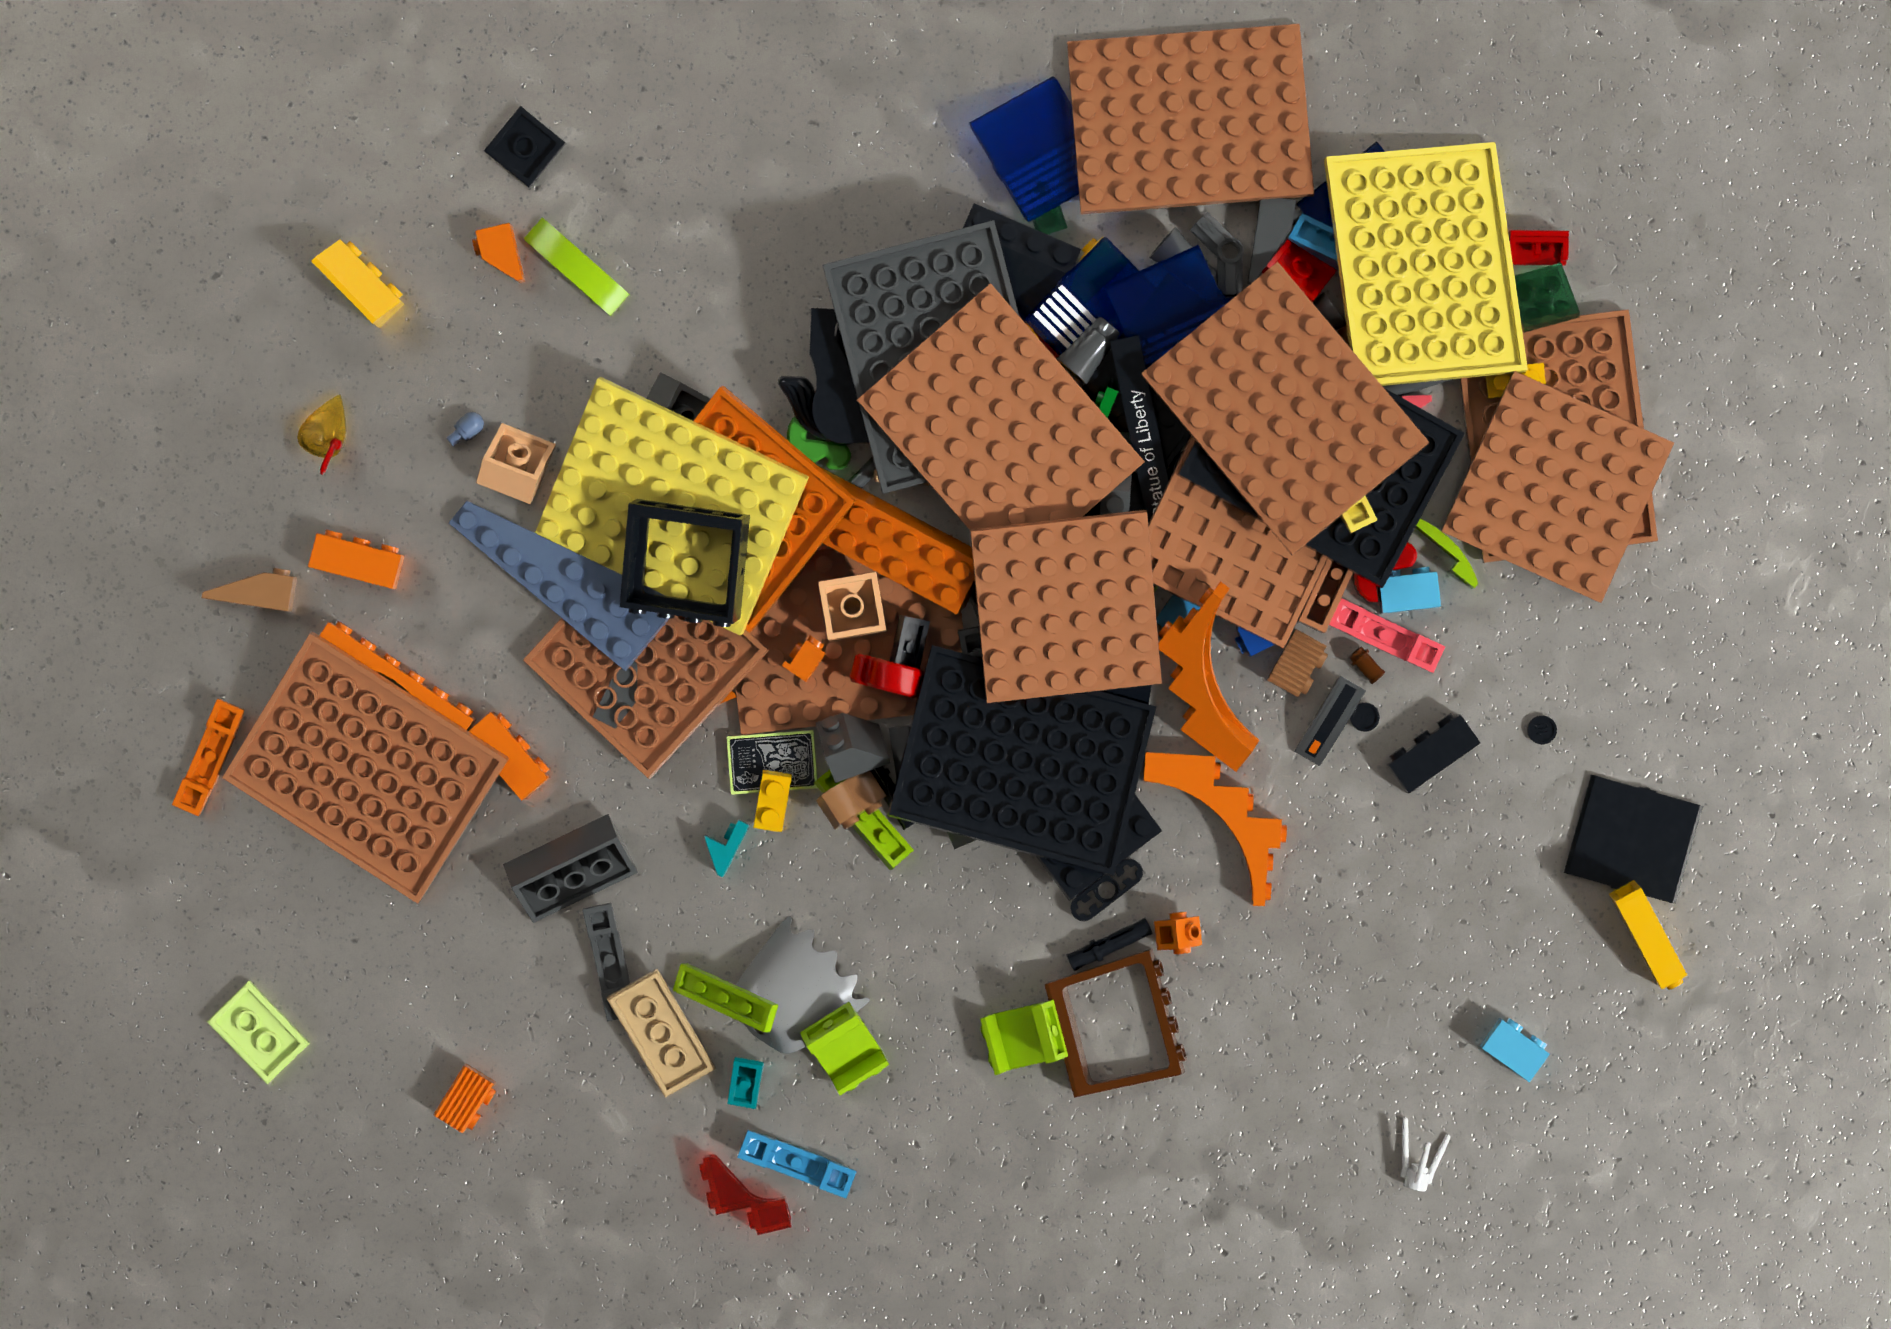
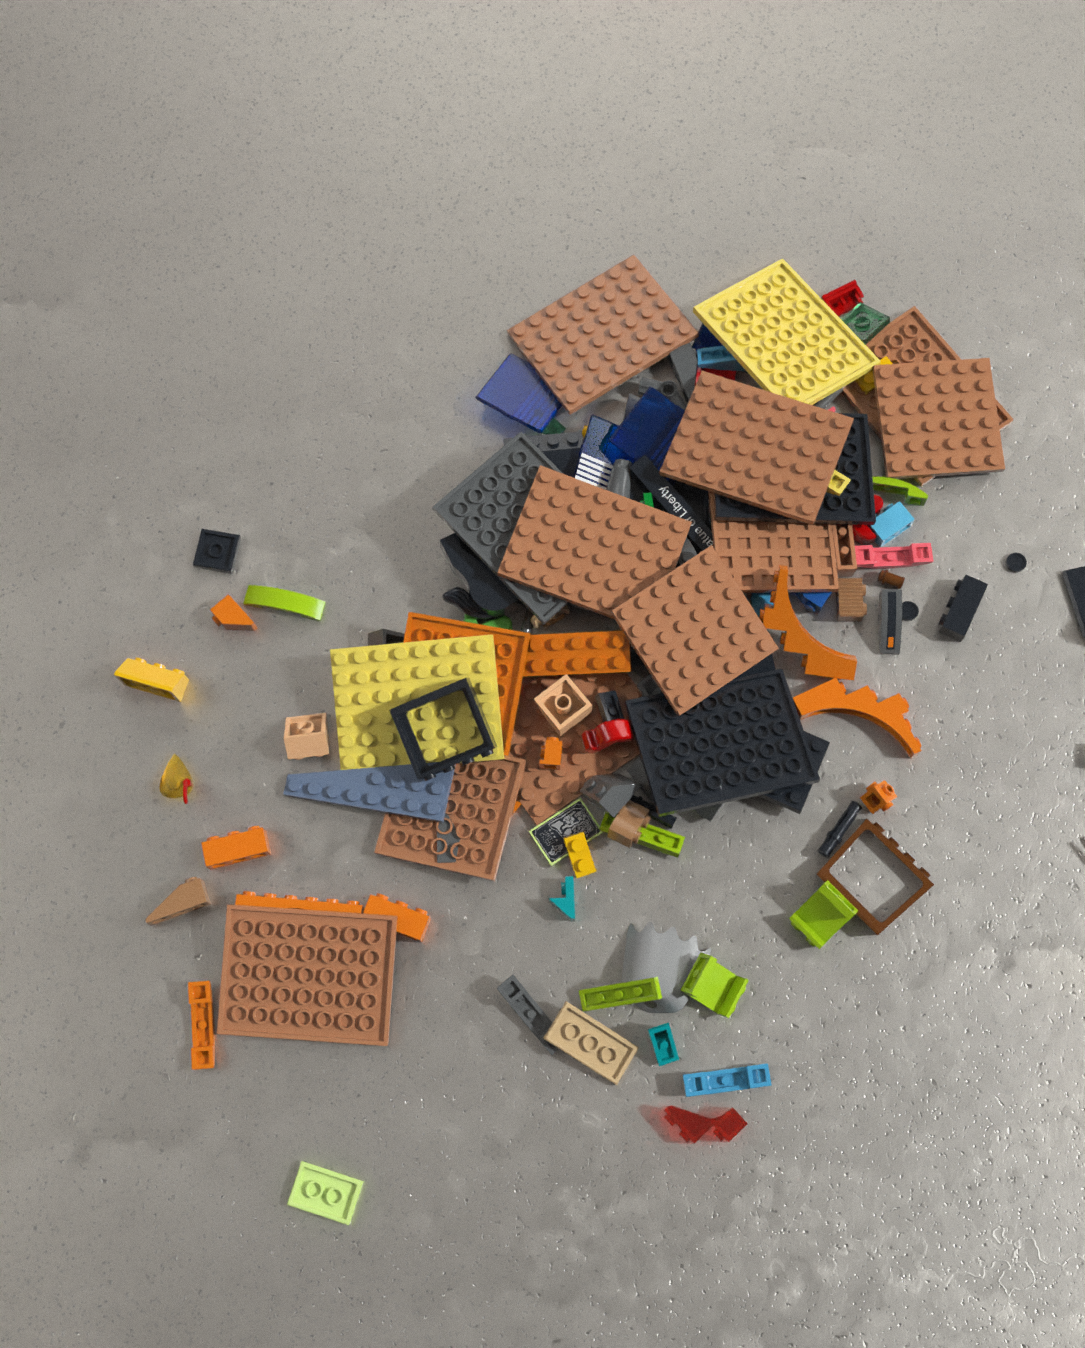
camera: 20 degrees left, 15 degrees down
orange brick [433,1064,496,1133] -> none
sand blue cylinder [447,412,484,447] -> none
dark grey slope [503,814,638,923] -> none
black beam [1070,859,1143,921] -> none

